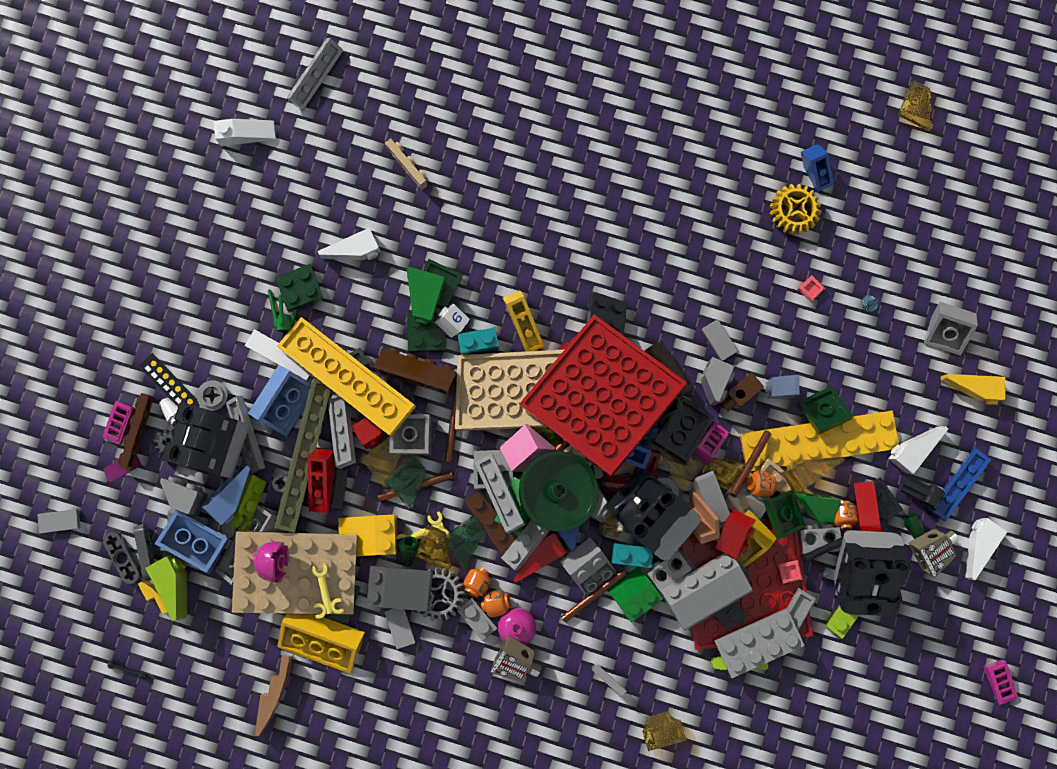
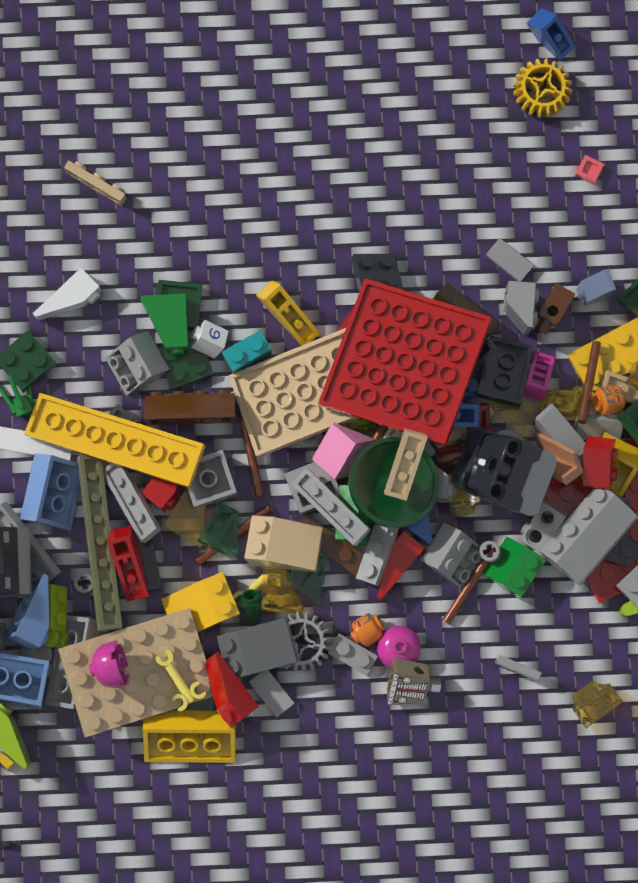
camera: 25 degrees left, 0 degrees up
medium nougat slope [255,655,293,736] -> none
orange head [463,567,492,598] -> none
teal brick [611,543,653,568] -> none
none -> light grey slope [105,331,170,396]
none -> red slope [205,652,259,728]
none -> tan slope [244,515,324,572]
none -> tan plate [384,428,428,501]
none -> light grey bush [479,541,501,562]

